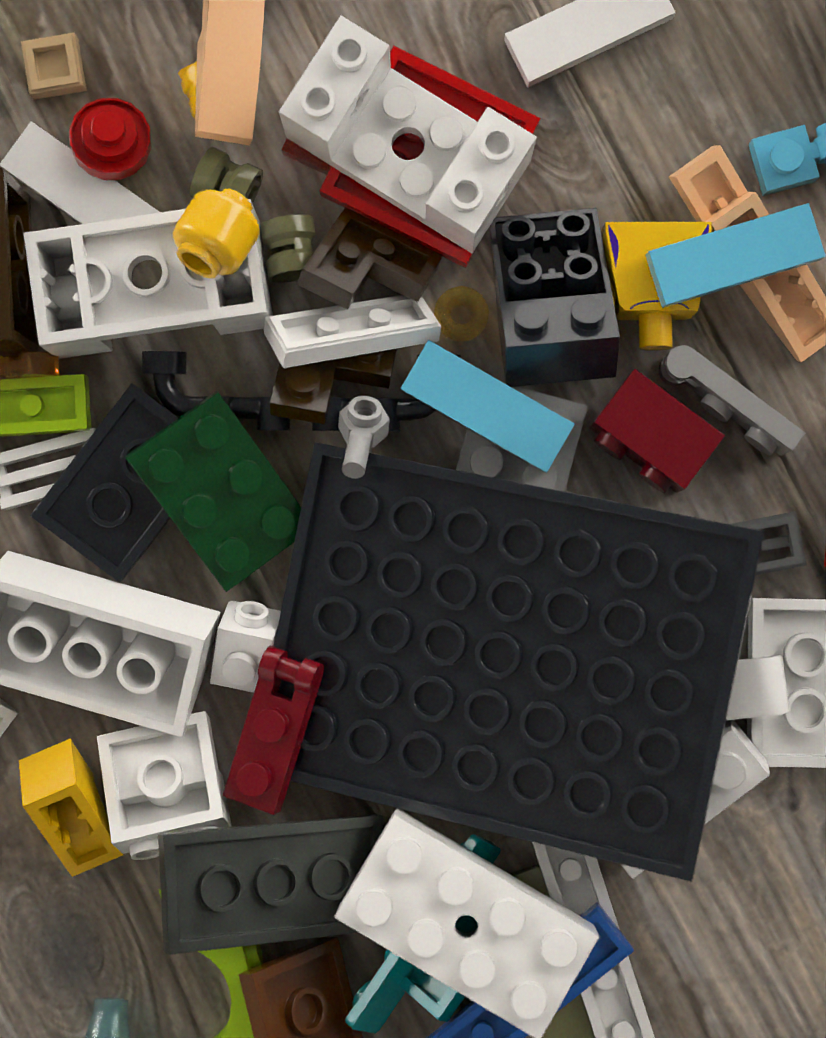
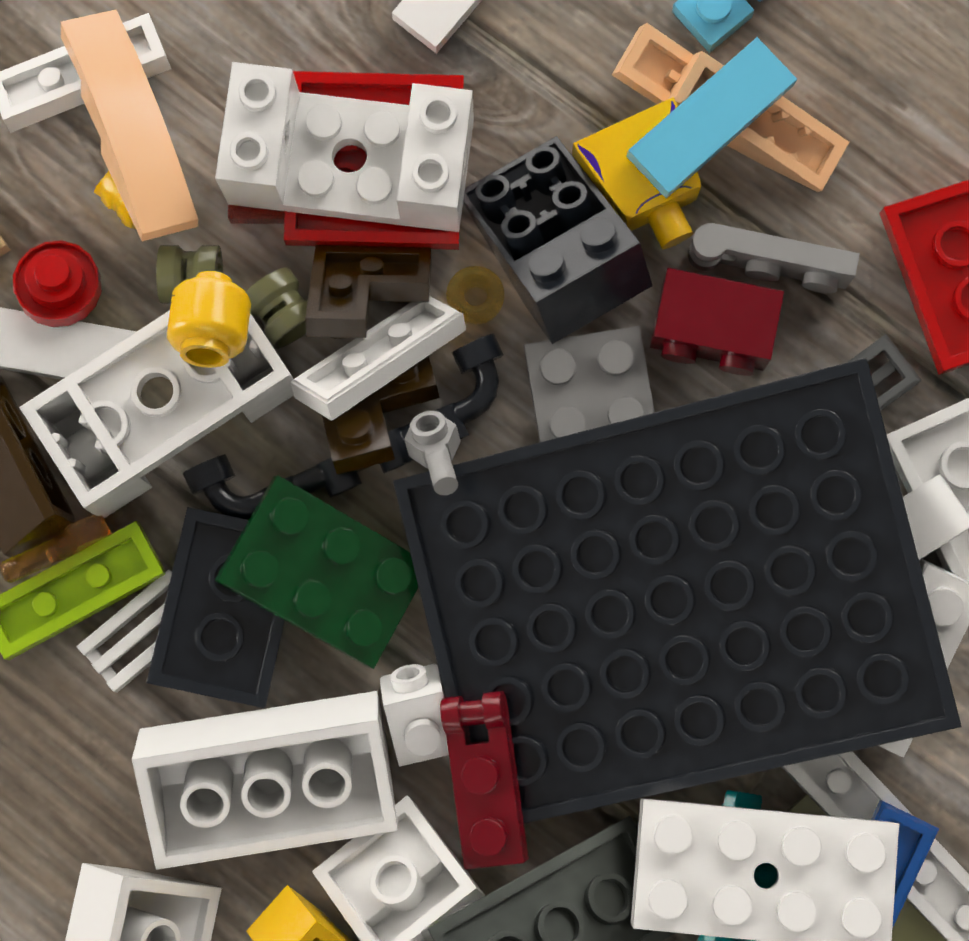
camera: 25 degrees left, 5 degrees down
medium azure tile [400,340,575,473] -> none

